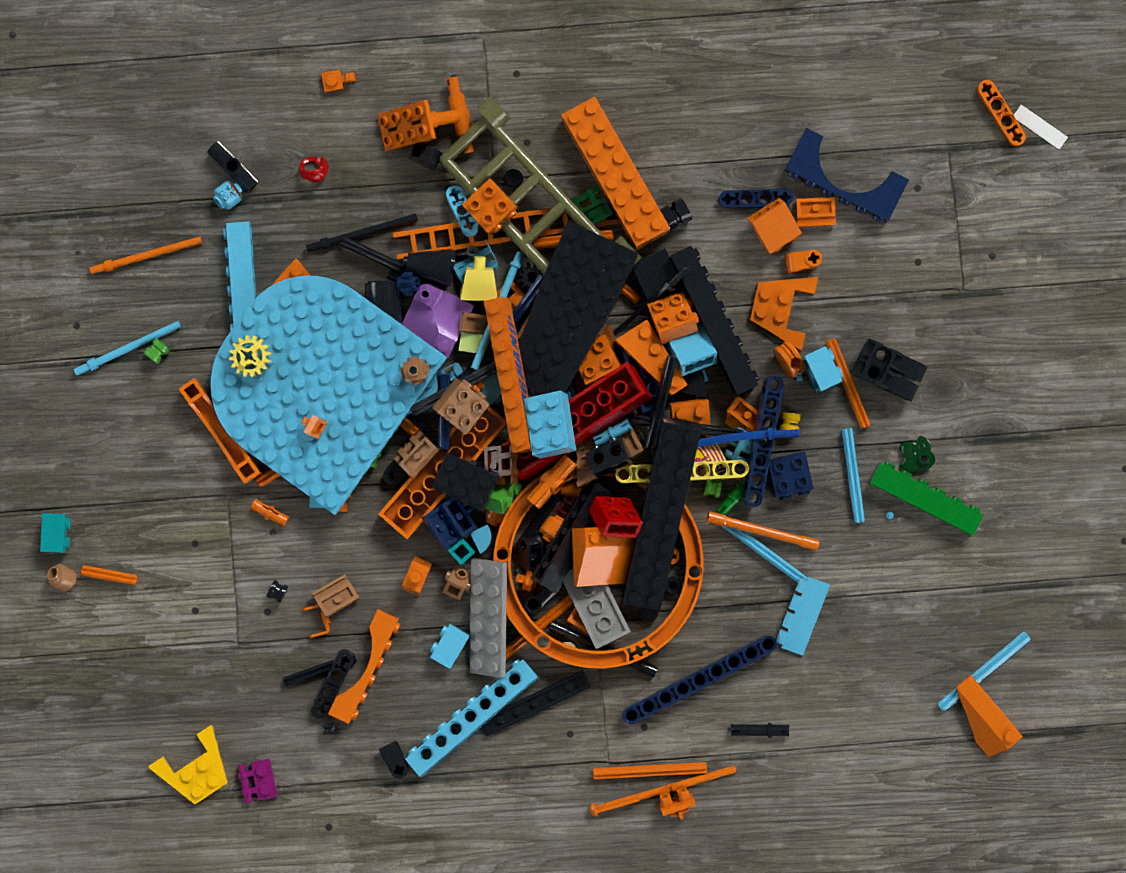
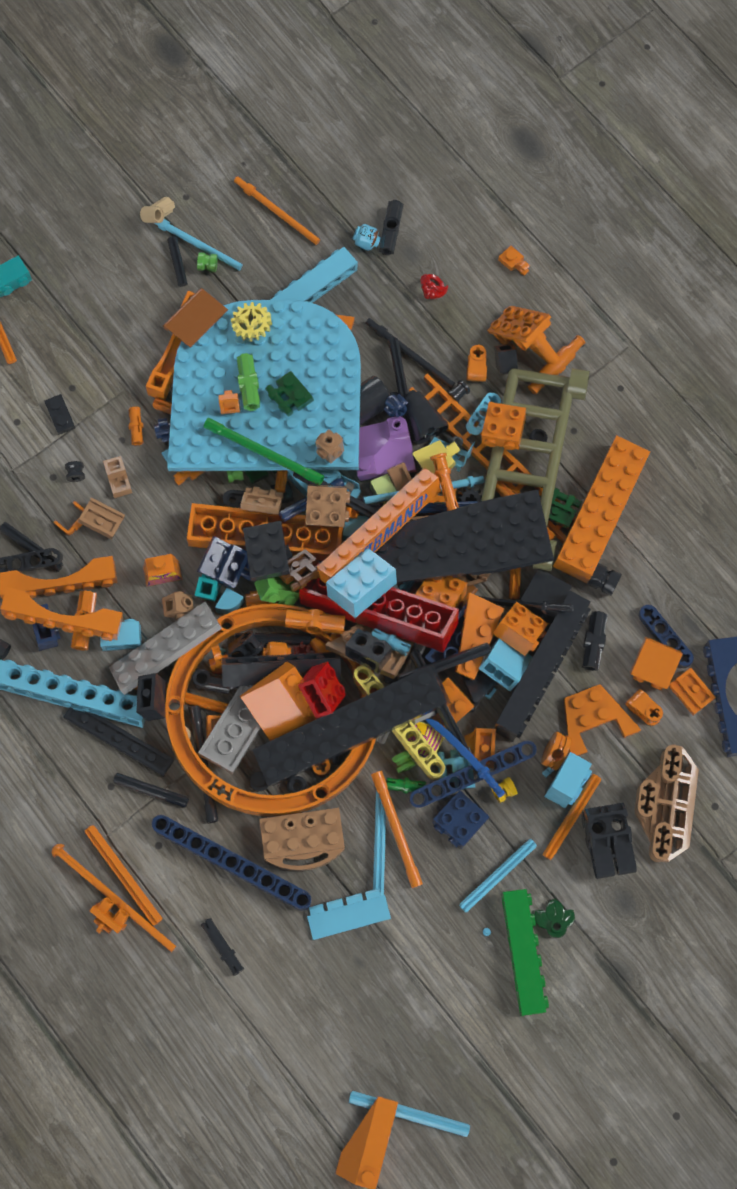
camera: 50 degrees right, 15 degrees down
none -> orange arch [0,587,123,641]
none -> dark blue brick [32,604,61,651]
none -> black plate [44,394,75,435]
none -> orange piece [71,590,97,651]
none -> medium nougat slope [103,456,132,498]
none -> black axle [113,773,189,808]
none -> black brick [136,673,167,721]
none -> tan piece [140,197,175,223]
none -> dark blue gear [154,418,171,442]
none -> dark orange piece [163,288,228,348]
none -> black axle [167,236,188,287]
none -> green piece [204,418,324,486]
none -> bright green piece [237,353,260,411]
none -> medium nougat piece [259,808,345,871]
none -> dark green plate [265,371,314,417]
none -> orange pin [430,453,459,511]
none -> black bush [447,380,470,403]
none -> orange piece [467,345,487,382]
none -> black piece [582,611,608,671]
none -> medium nougat connector [634,745,699,863]

